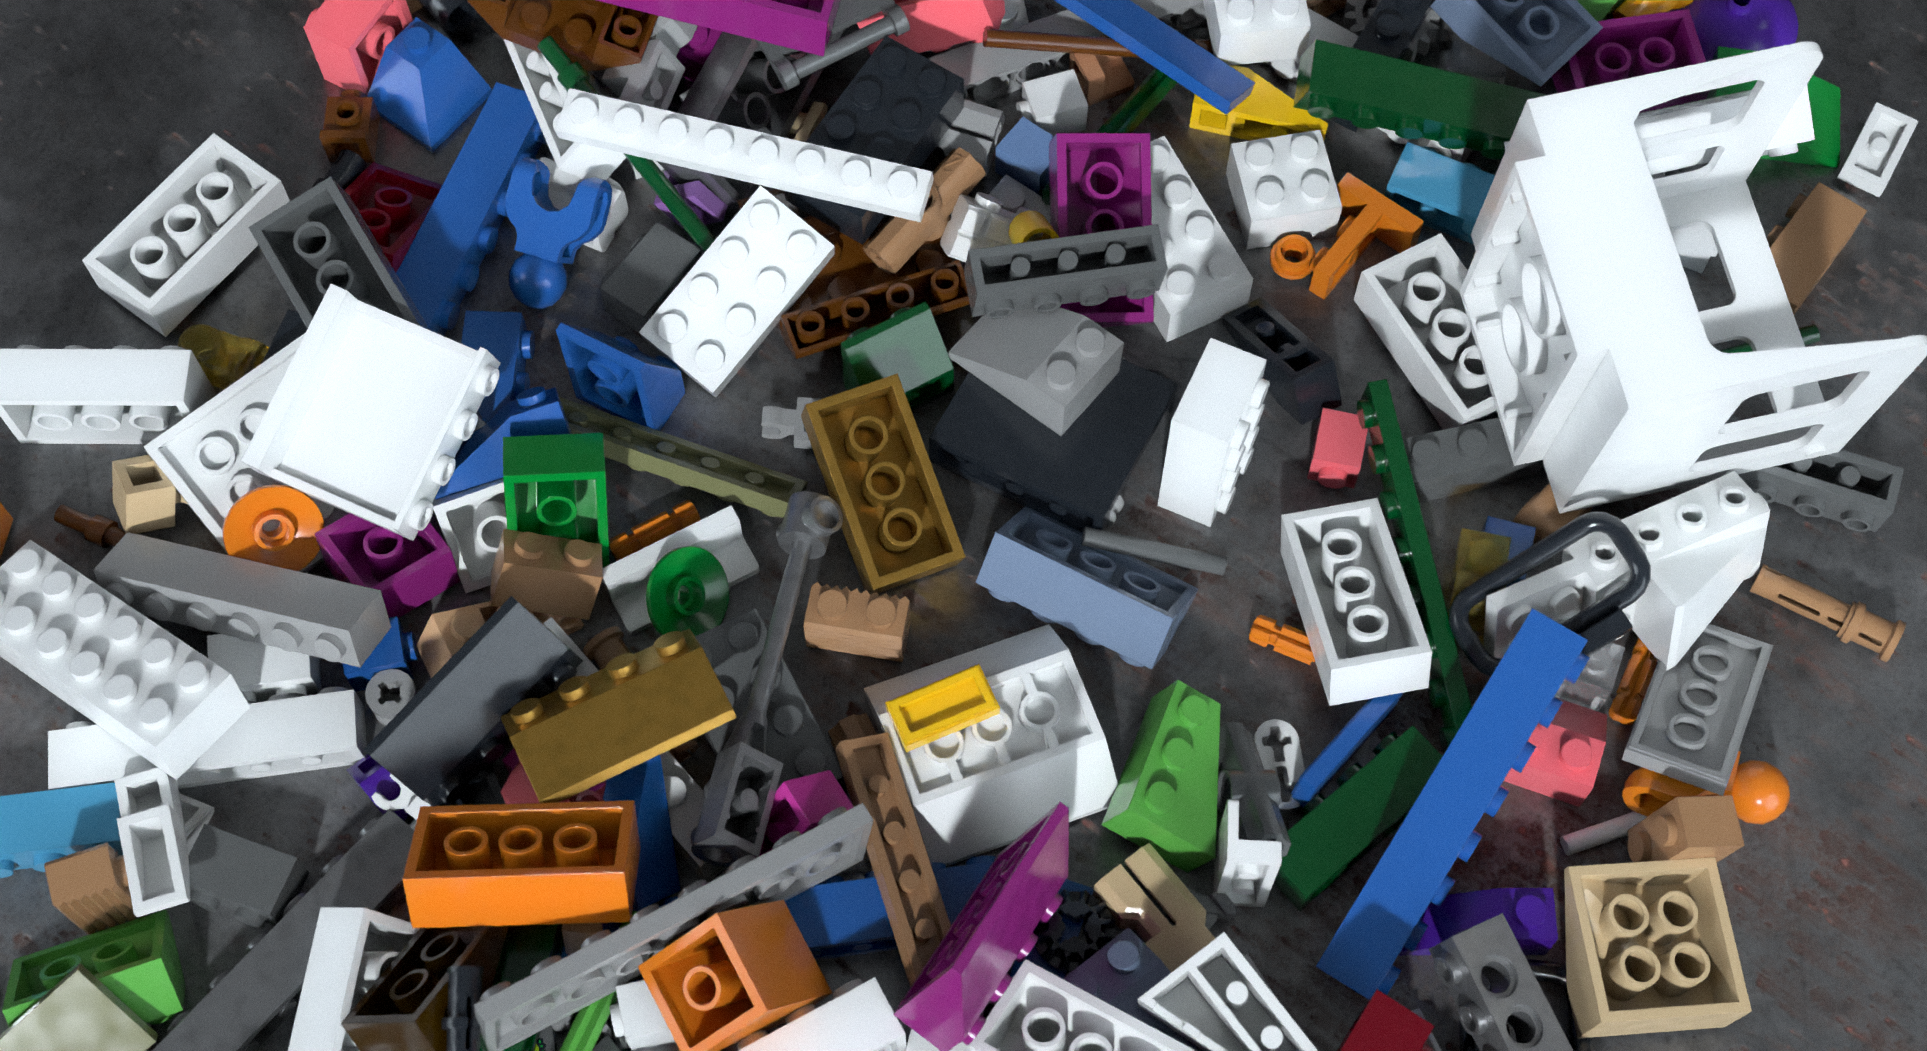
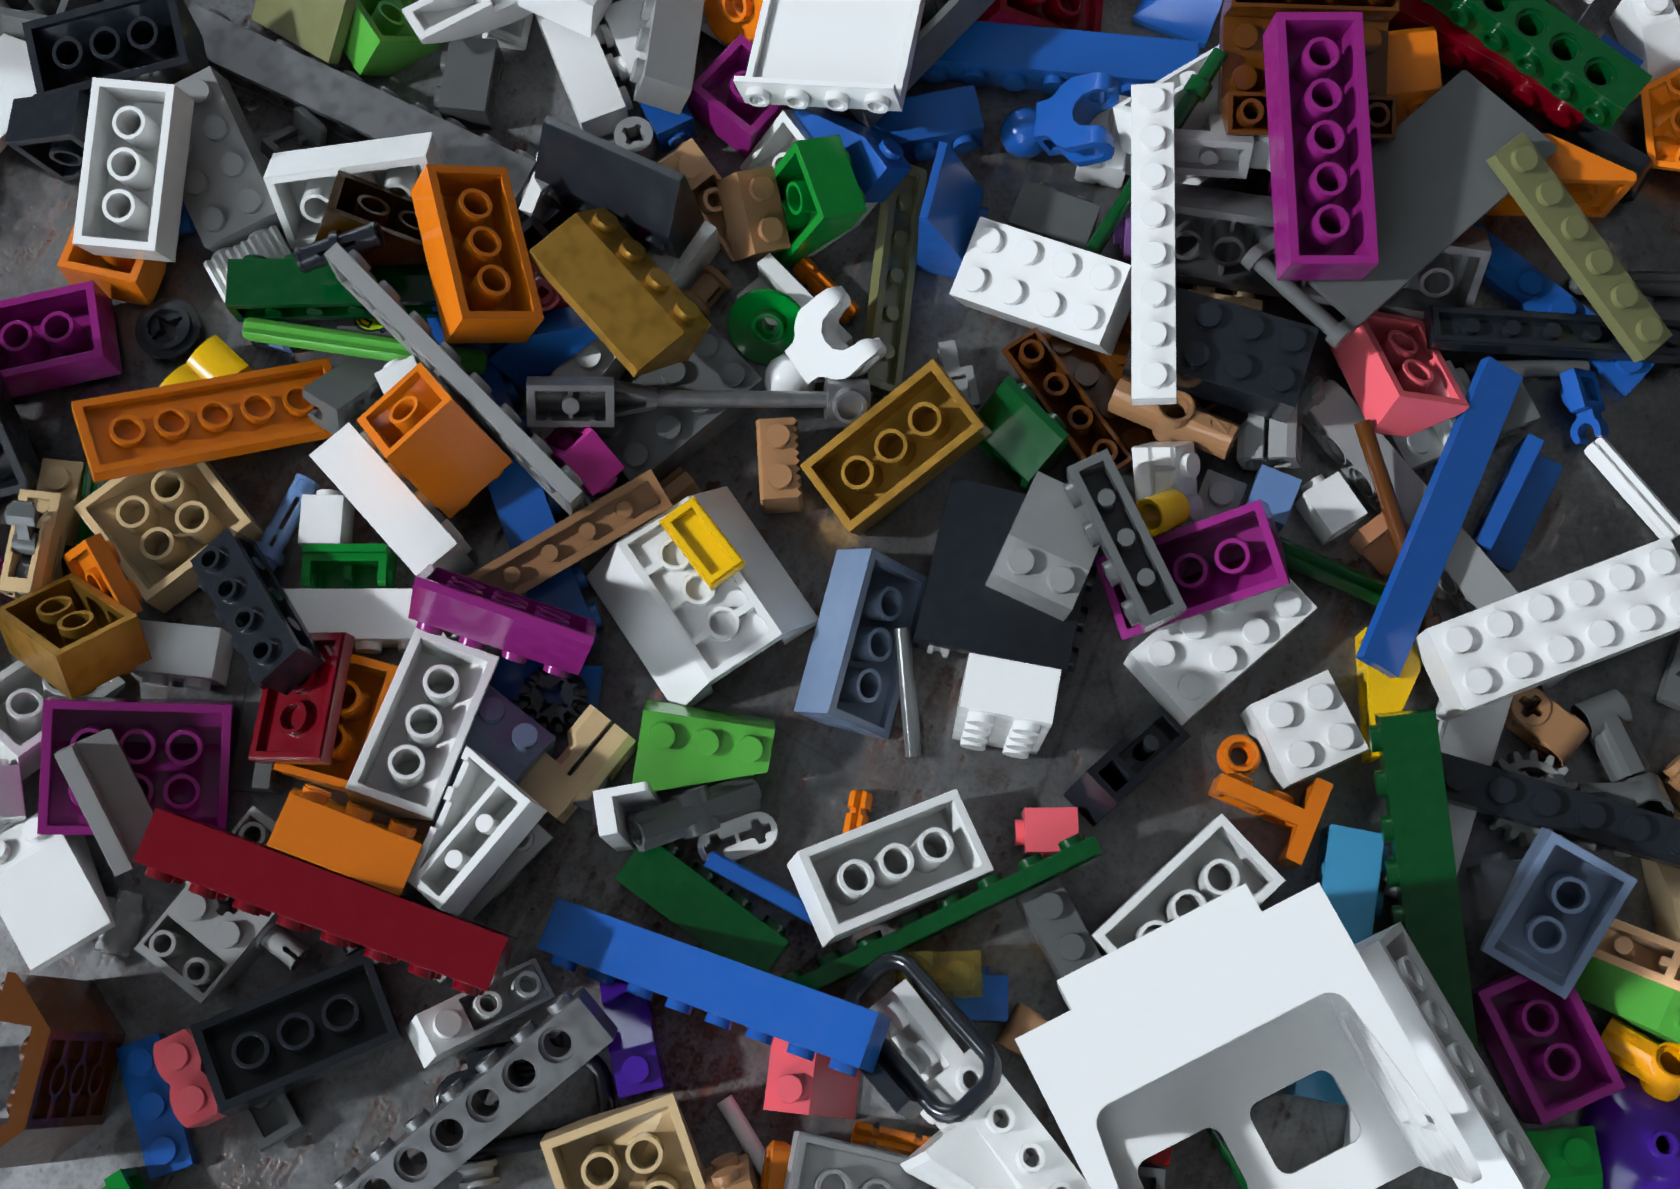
camera: 80 degrees right, 10 degrees up
none -> white piece [764,286,887,391]

